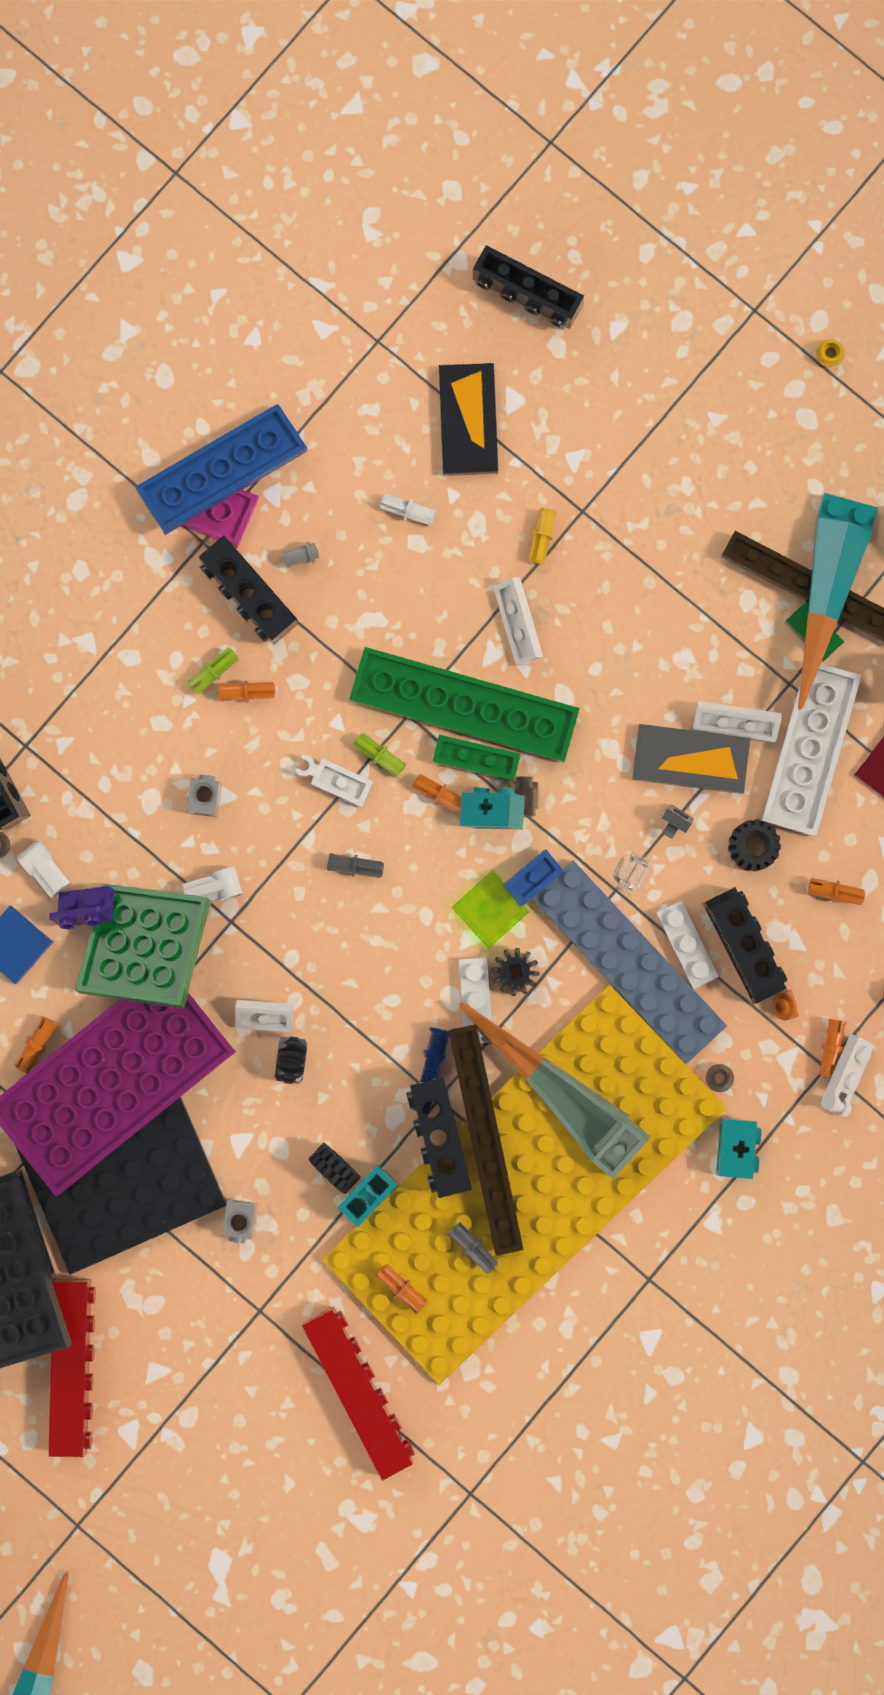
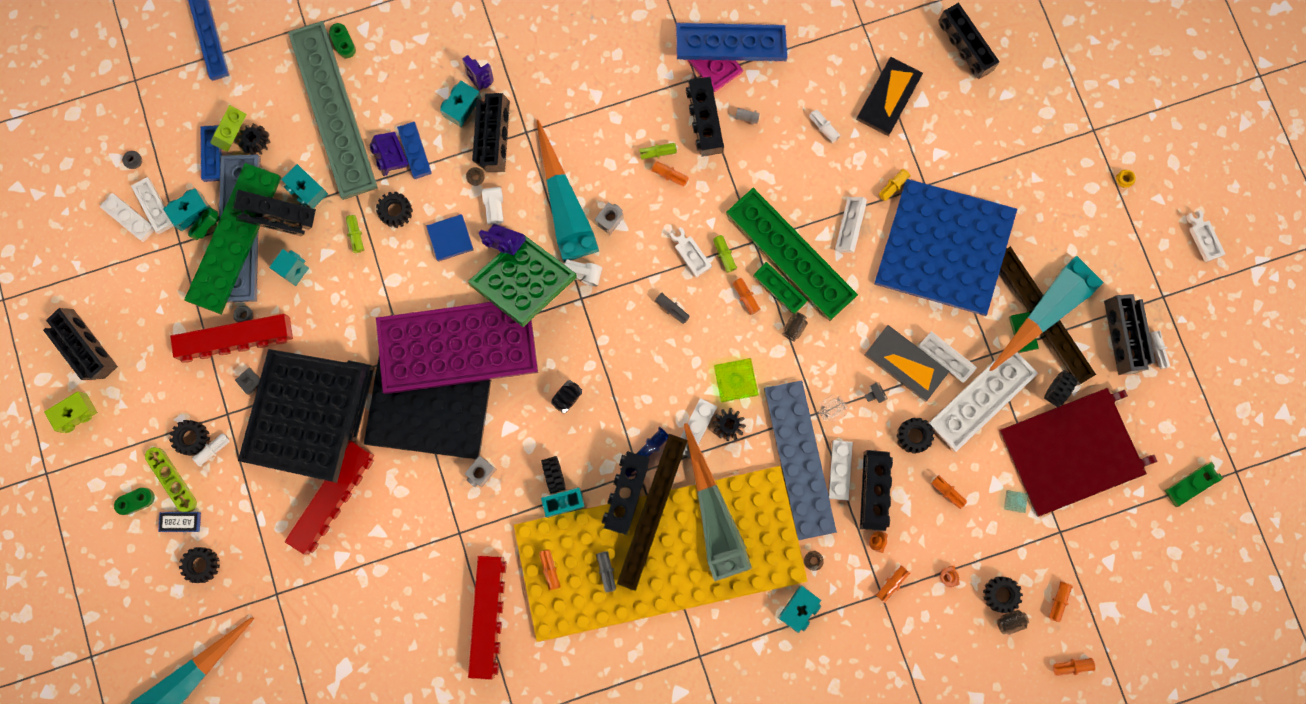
camera: 30 degrees right, 5 degrees down
orange pin [14,1016,58,1073] -> none
white plate [235,1000,293,1032] -> none
teal brick [460,787,525,830] -> none
blue plate [503,849,563,907] -> none
white plate [821,1034,875,1117] -> none
none -> teal plate [537,119,599,263]
none -> blue plate [874,179,1017,316]

